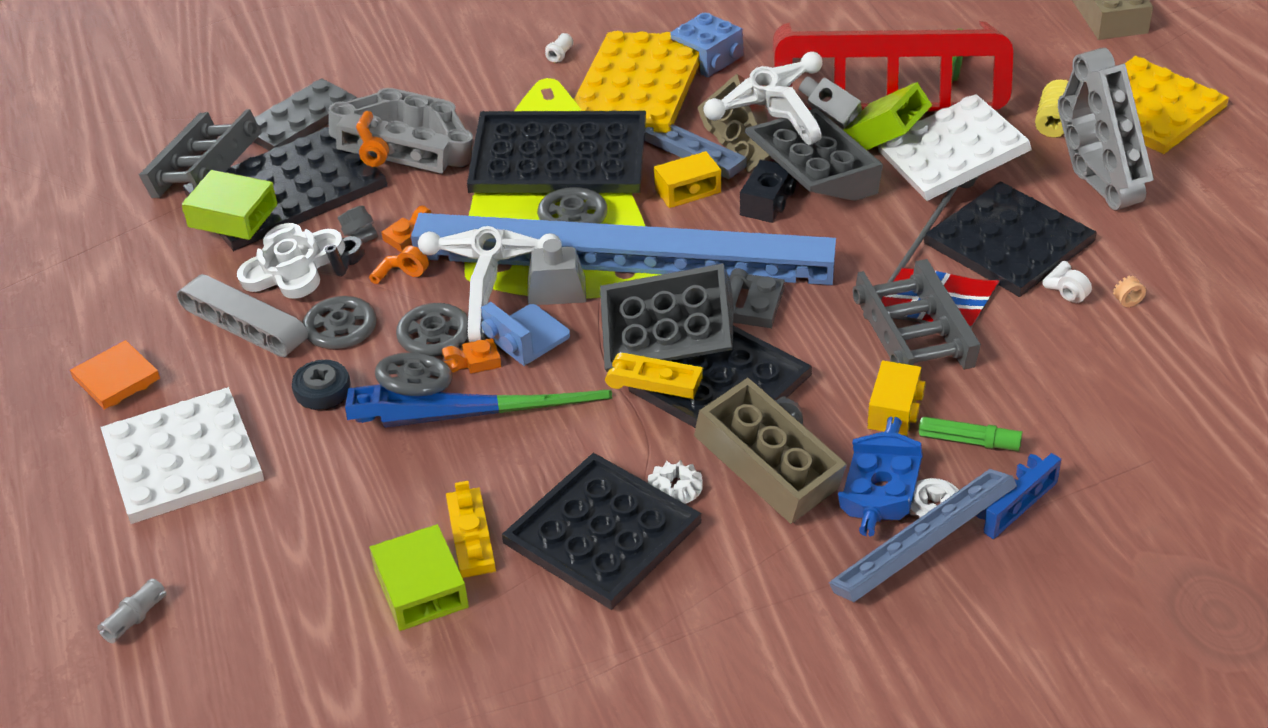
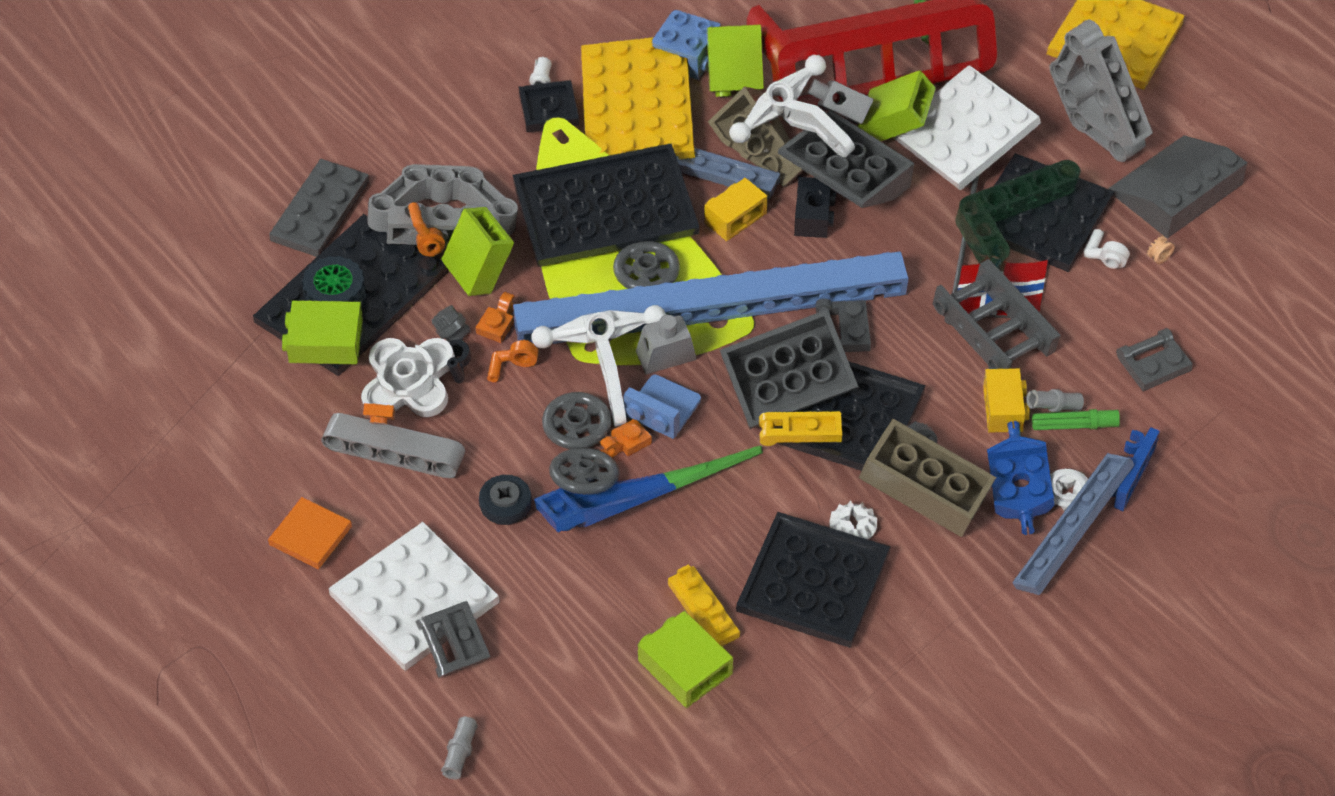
camera: 20 degrees left, 10 degrees up
dark grey fence [139,109,262,198] -> none
dark grey plate [303,296,377,350] -> none
light yellow piece [1035,79,1068,138] -> none
none -> black wheel [302,256,366,305]
none -> orange plate [363,403,395,425]
none -> dark grey plate [415,601,491,678]
none -> lime brick [441,207,514,296]
none -> black plate [518,80,579,133]
none -> lime brick [706,25,764,97]
none -> clear green beam [955,160,1081,272]
none -> light grey pin [1026,389,1084,412]
none -> dark grey slope [1109,135,1247,239]
none -> dark grey plate [1116,328,1193,391]

